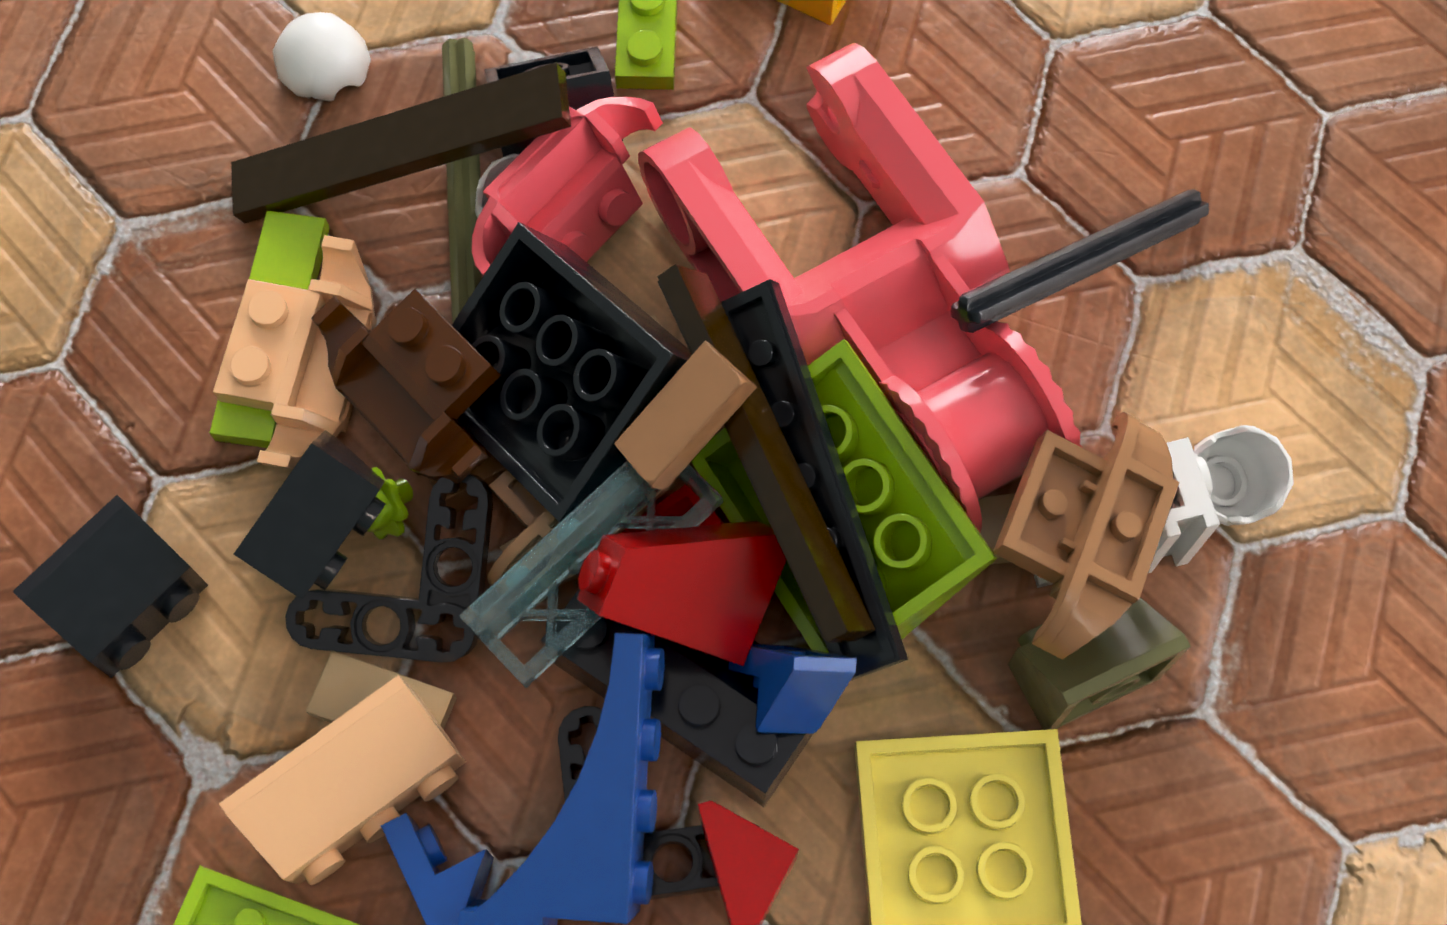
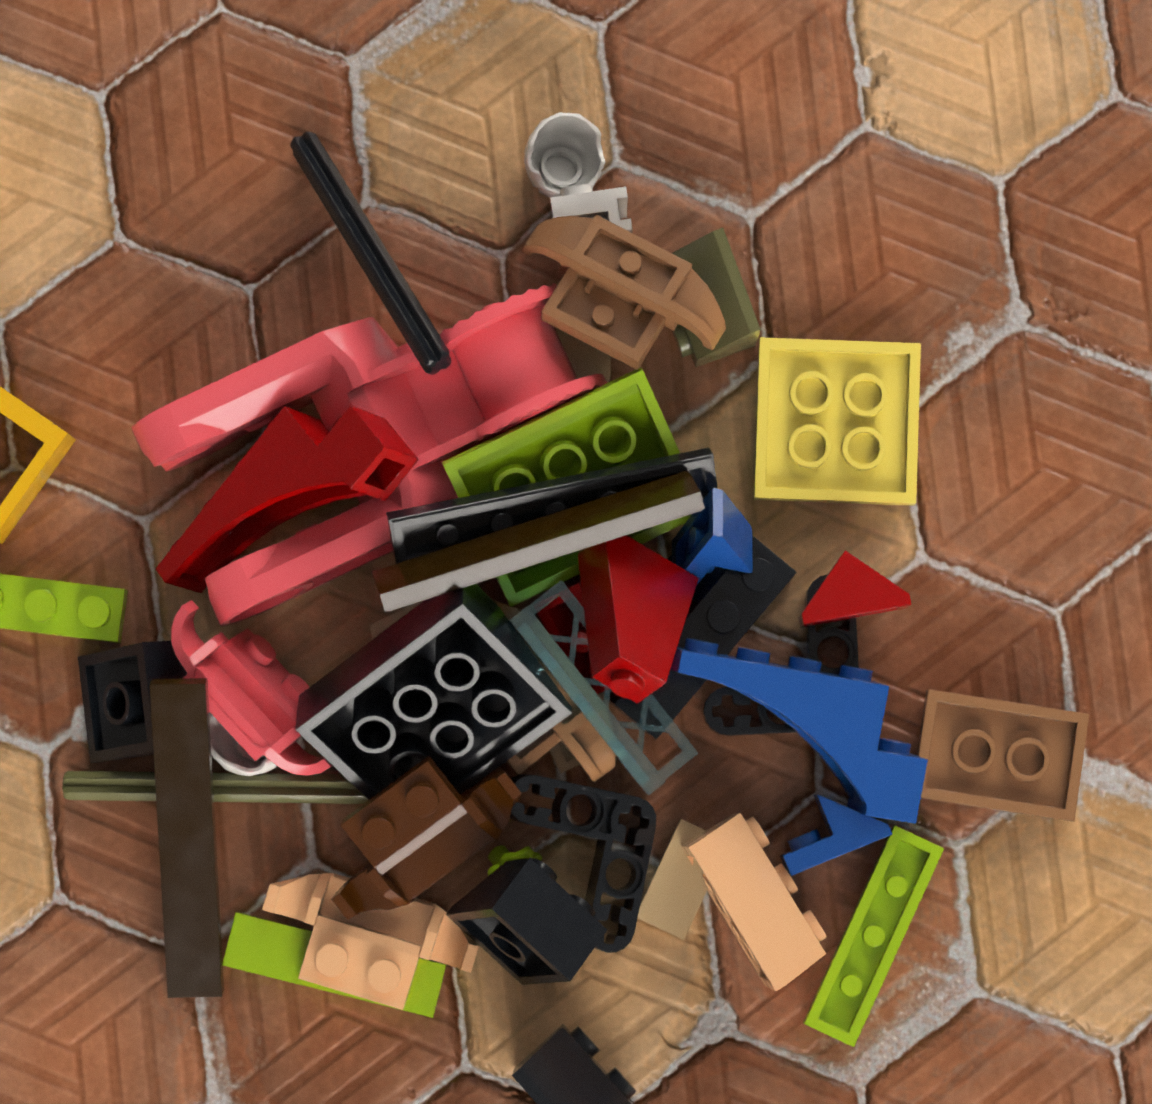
camera: 80 degrees left, 15 degrees up
white hair [273,12,371,101] -> none
medium nougat slope [614,340,757,491] -> none
none -> red arch [155,405,419,593]

